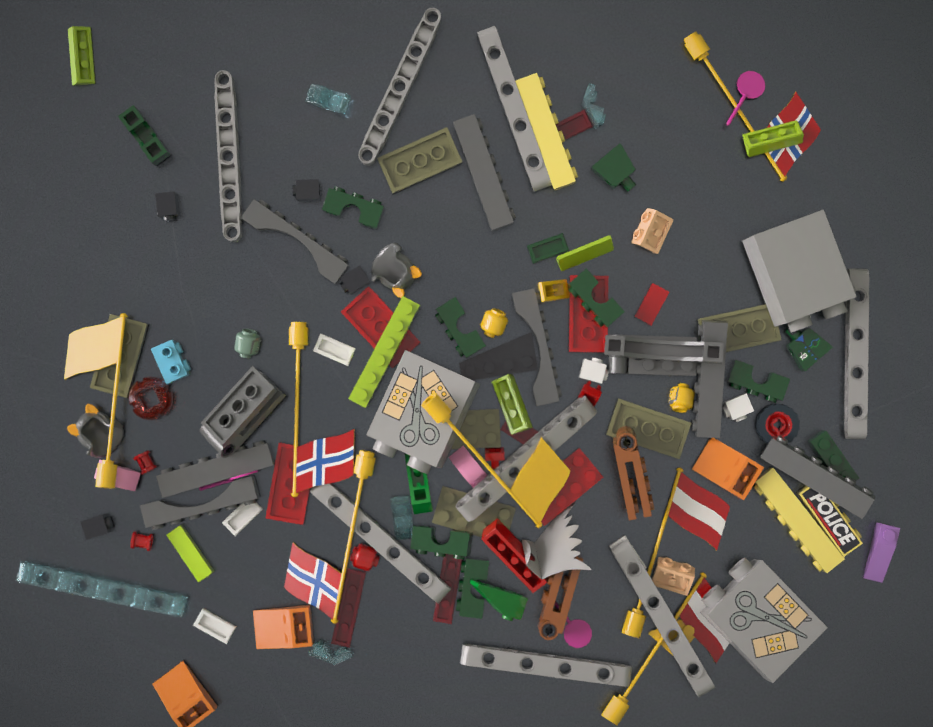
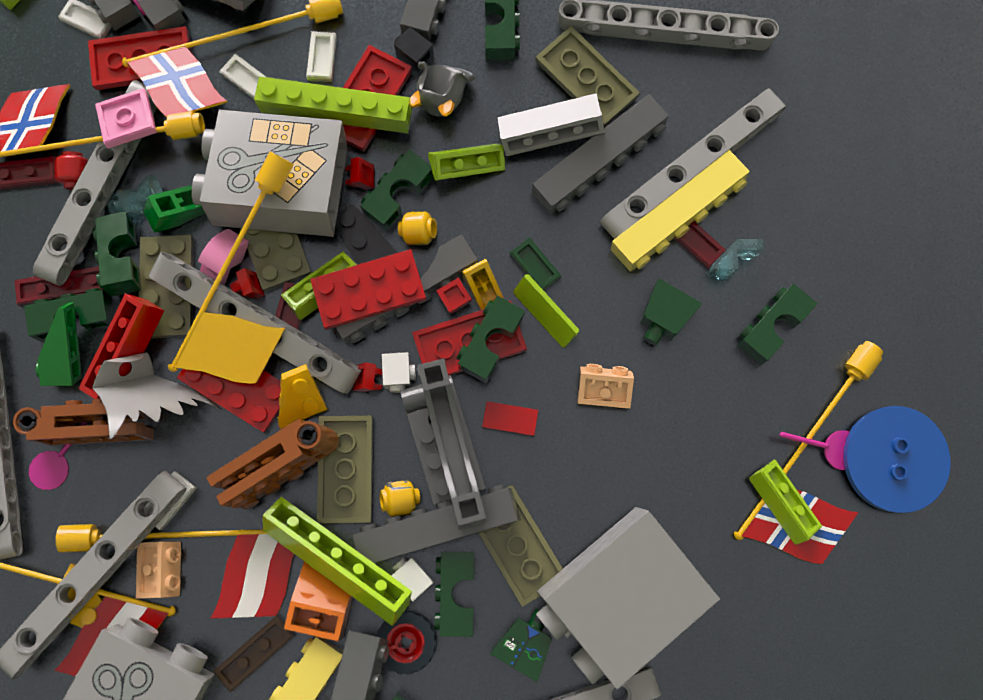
camera: 70 degrees right, 10 degrees down
none -> bright pink tile [95,88,157,149]
none -> dark brown tile [213,615,296,693]
none -> white tile [219,54,266,100]
none -> lime brick [262,497,412,626]
none -> yellow wing [278,364,327,429]
none -> red plate [310,249,426,330]
none -> red tile [345,157,374,190]
none -> lime slope [428,144,505,180]
none -> red tile [436,278,472,314]
none -> brick [498,93,605,156]
none -> dark green arch [738,283,818,365]
none -> blue plate [843,406,951,513]

